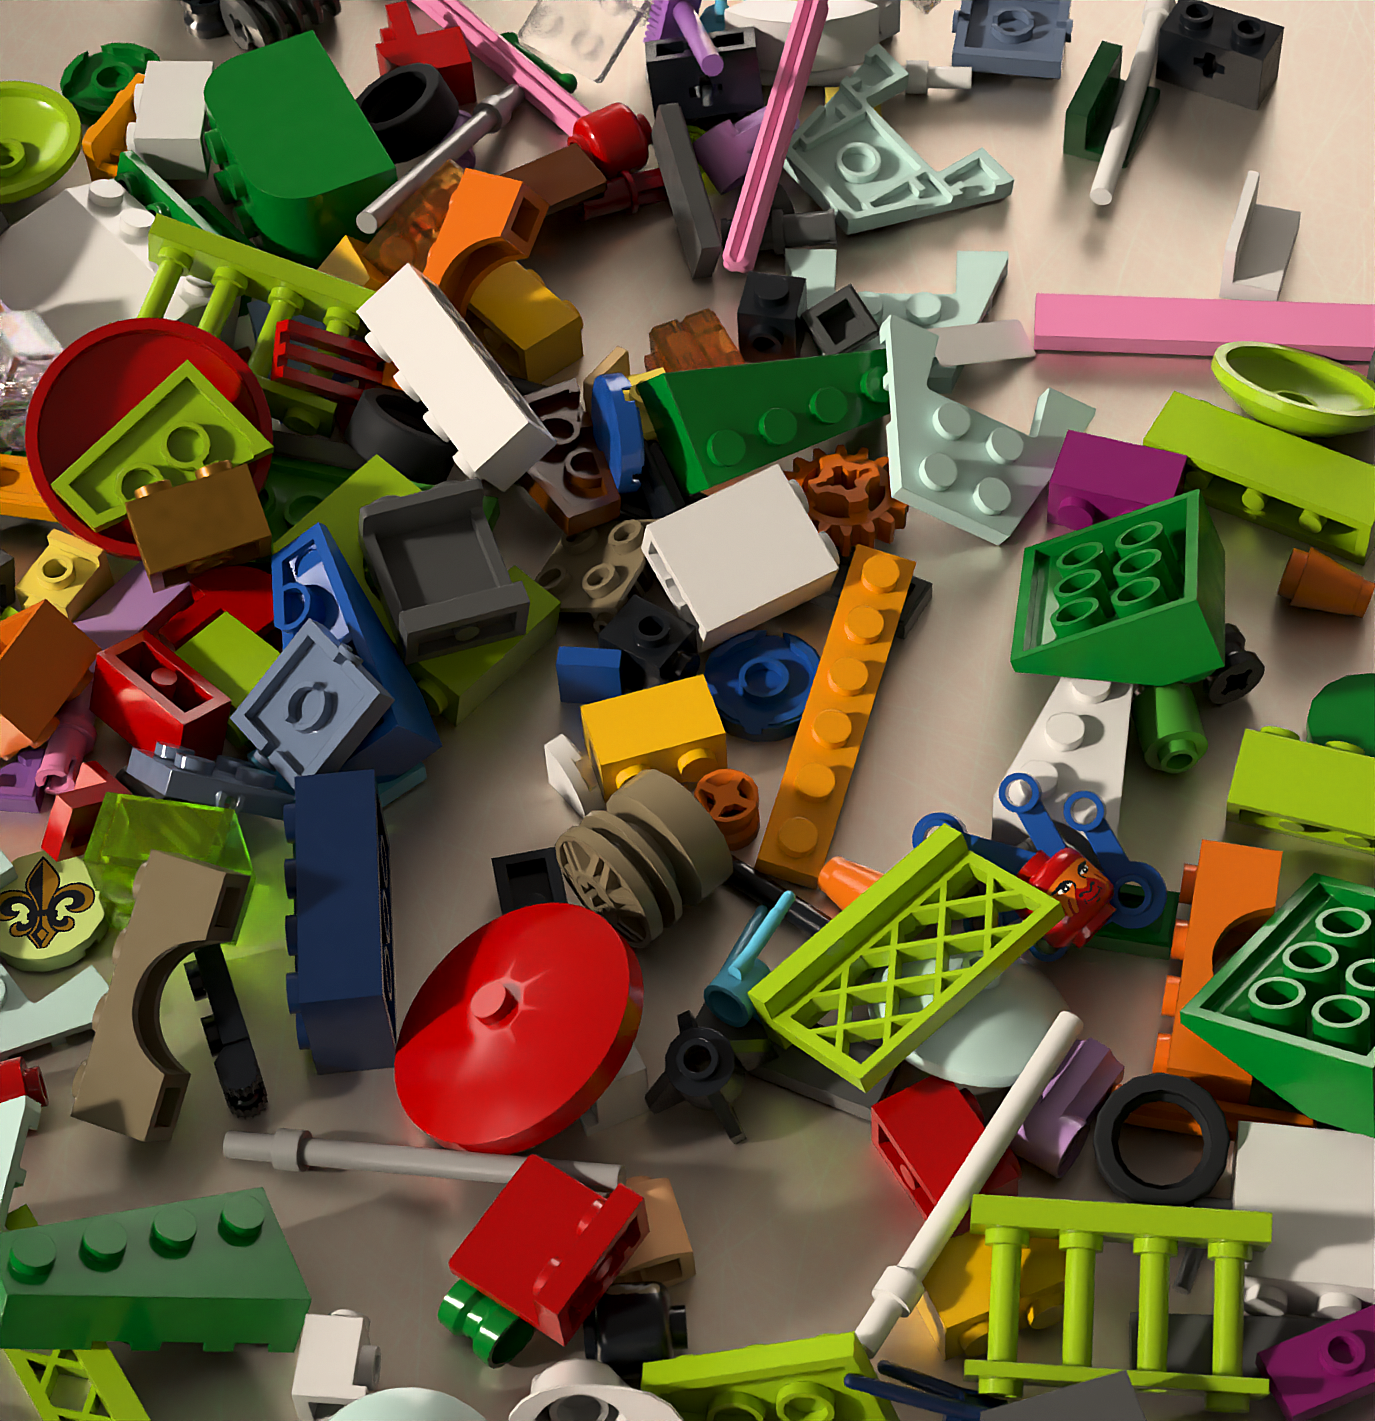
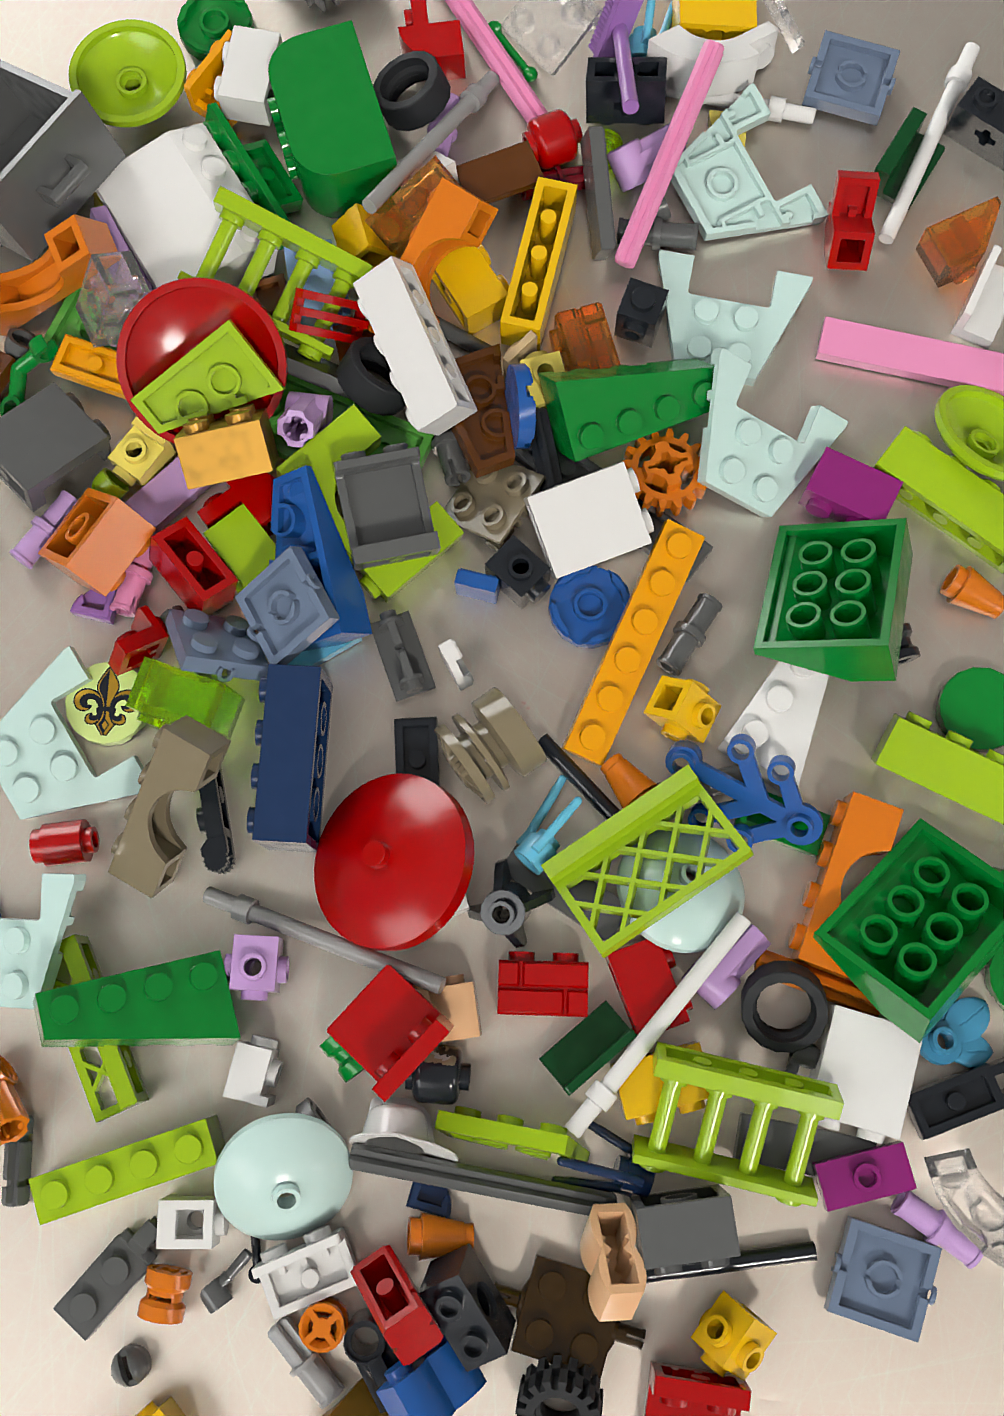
camera: 10 degrees right, 25 degrees up
yellow brick [580,674,728,803] -> none
orange wheel [694,769,760,851] -> none
dark grey slope [801,283,880,355] -> none
white sticker [926,319,1036,367] -> none
red head [1015,848,1117,949] -> none
bright green brick [1131,681,1208,773] -> none
none -> lavender brick [224,934,290,1001]
none -> lavender piece [277,391,333,447]
none -> dark grey hinge [370,609,436,702]
none -> dark grey pin [431,428,471,486]
none -> red brick [497,951,589,1017]
none -> yellow brick [500,177,577,351]
none -> dark green panel [539,1000,637,1096]
none -> yellow brick [643,675,722,743]
none -> dark grey pin [656,593,723,676]
none -> red brick [824,170,880,271]
none -> clear orange slope [916,196,1001,288]

